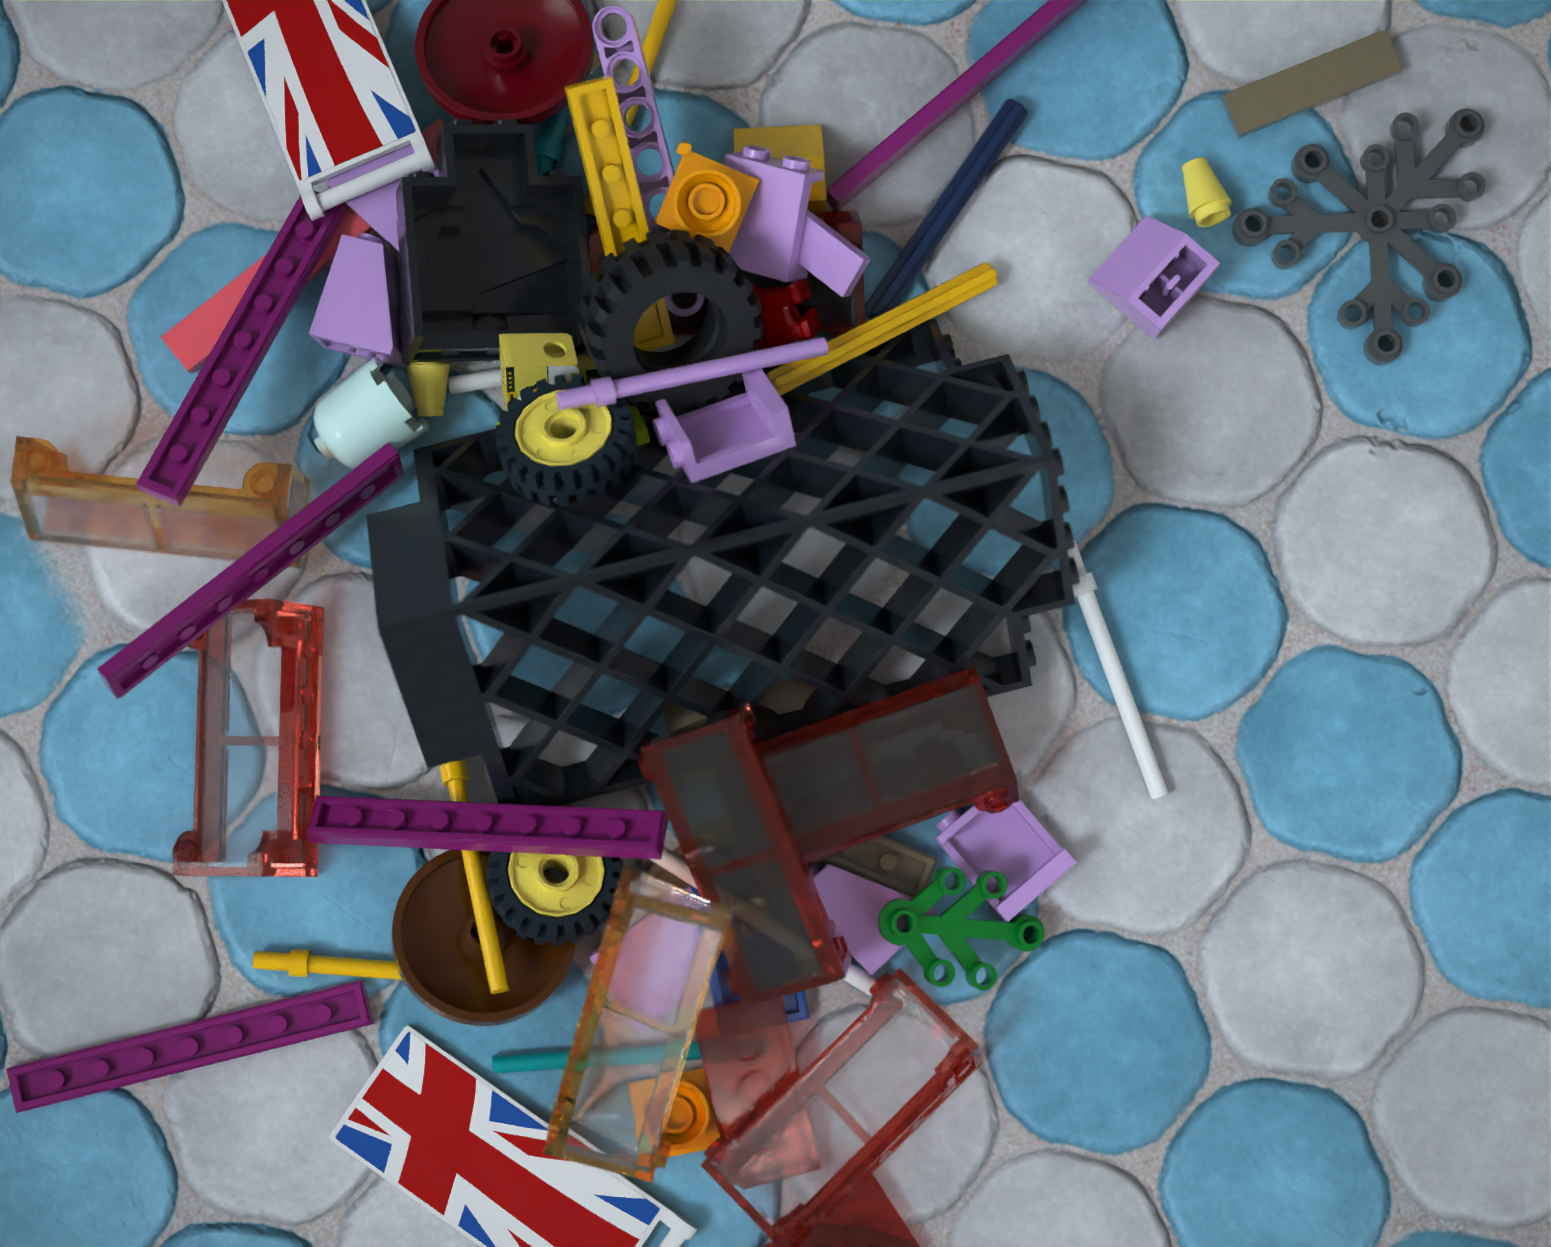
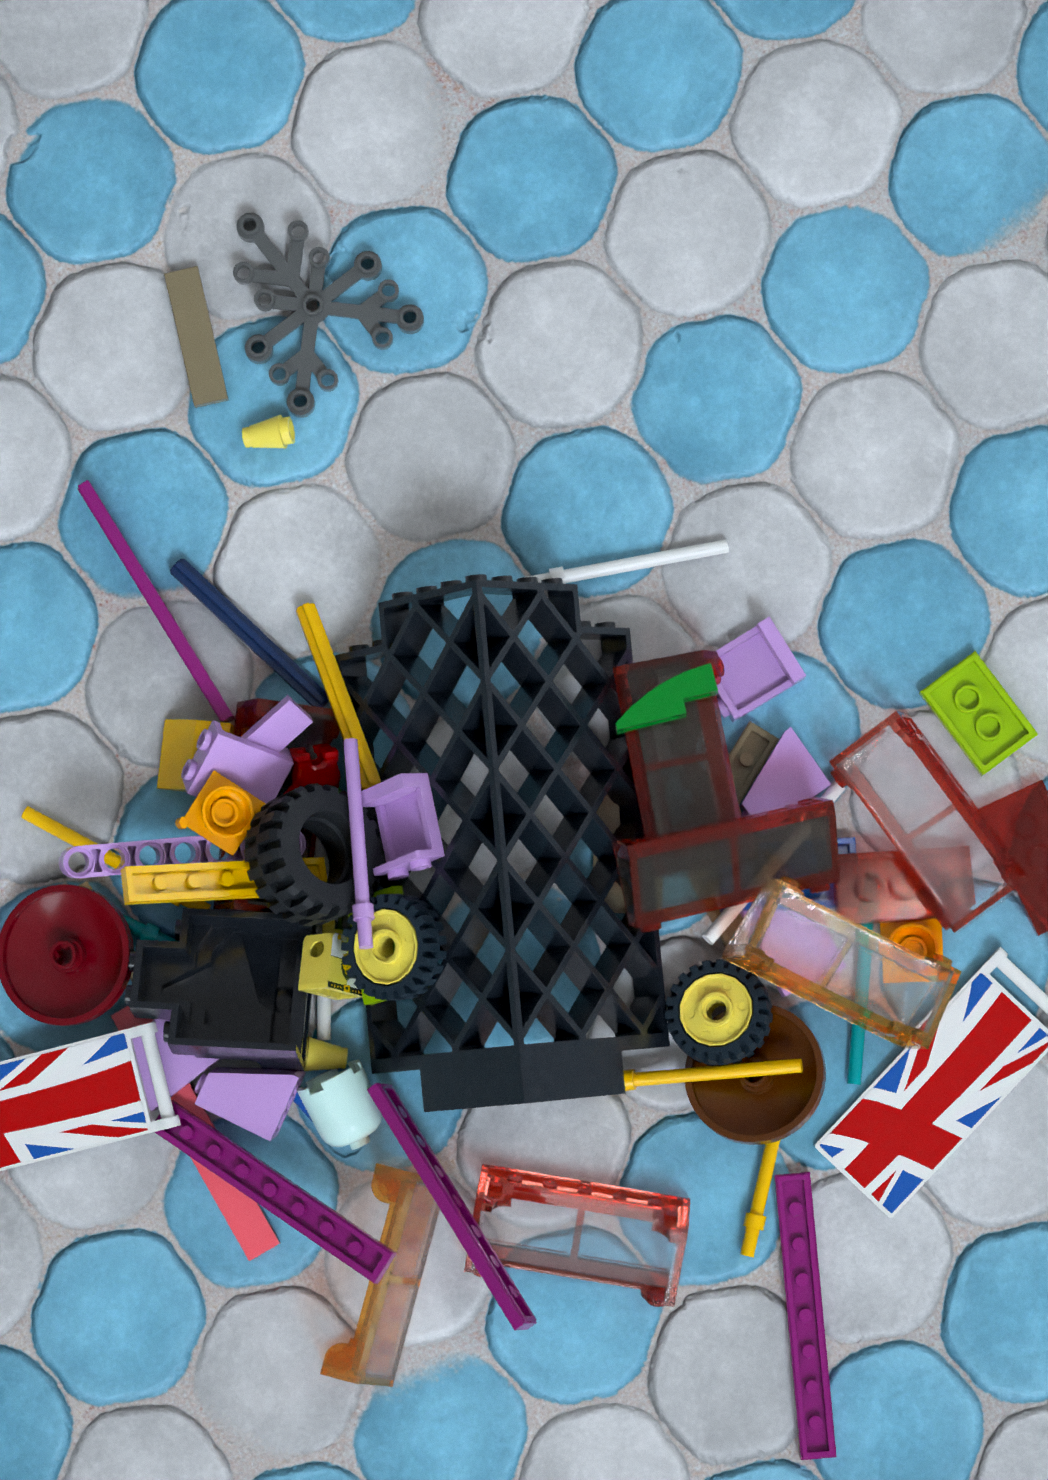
camera: 80 degrees left, 0 degrees up
magenta tile [306,796,669,859] -> none
green plant [877,866,1044,990] -> none
lavender slope [1087,215,1220,340] -> none
none -> green slope [615,663,718,734]
none -> lime tile [919,651,1038,777]

